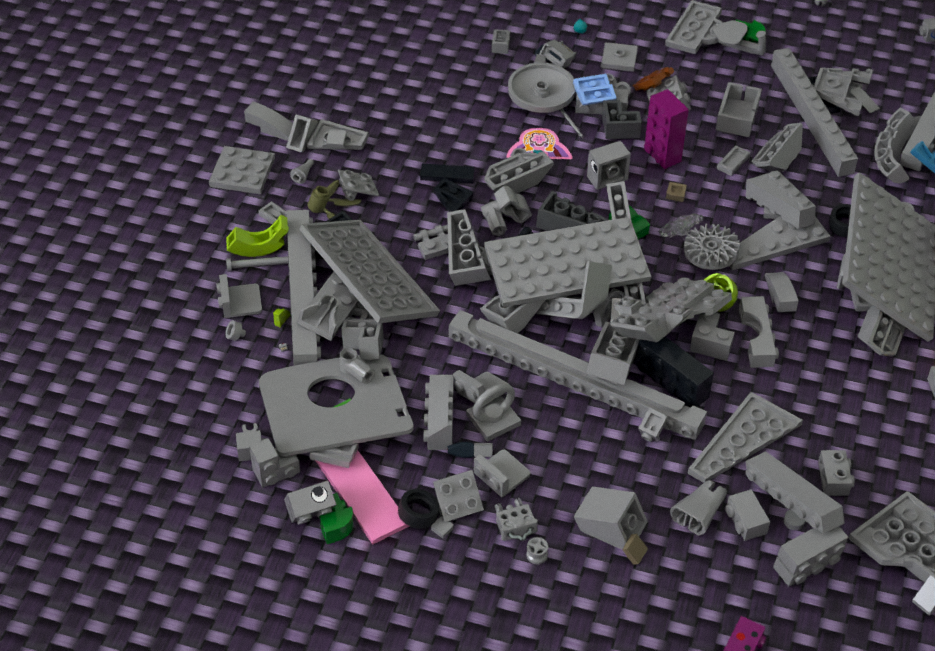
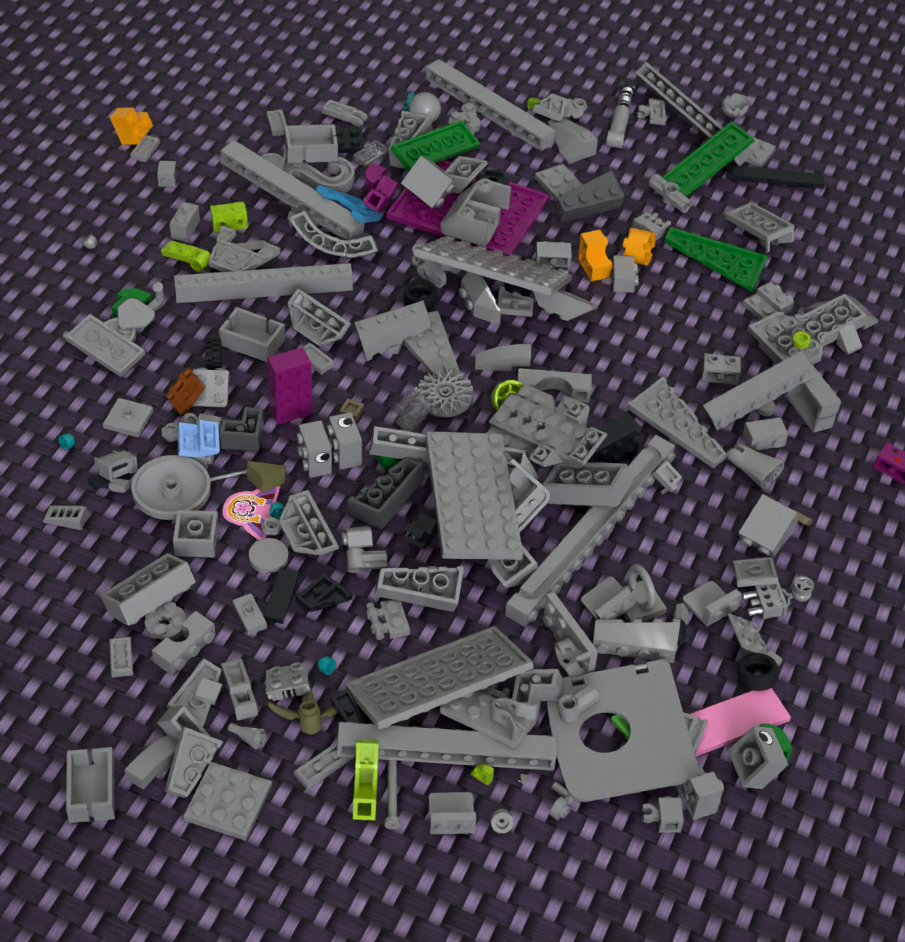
camera: 85 degrees left, 0 degrees up
none -> light grey piece [66,747,115,823]
none -> light grey brick [100,553,196,626]
none -> light grey plate [109,637,133,678]
none -> light grey plate [145,602,186,641]
none -> light grey arch [152,611,215,675]
none -> lime plate [161,240,211,273]
none -> light grey wing [165,727,223,798]
none -> light grey brick [170,202,200,242]
none -> light grey brick [173,510,219,558]
none -> black tyre [205,338,222,370]
none -> lime brick [210,202,248,233]
none -> light grey slope [221,659,258,720]
none -> light grey plate [232,594,267,635]
none -> olive slope [247,461,286,493]
none -> light grey tile [248,538,289,573]
none -> teal hinge [318,656,336,675]
none -> light grey brick [327,412,362,470]
none -> light grey plate [543,591,598,684]
none -> light grey plate [549,782,575,820]
none -> light grey plate [733,557,778,587]
none -> lime tile [792,331,811,349]

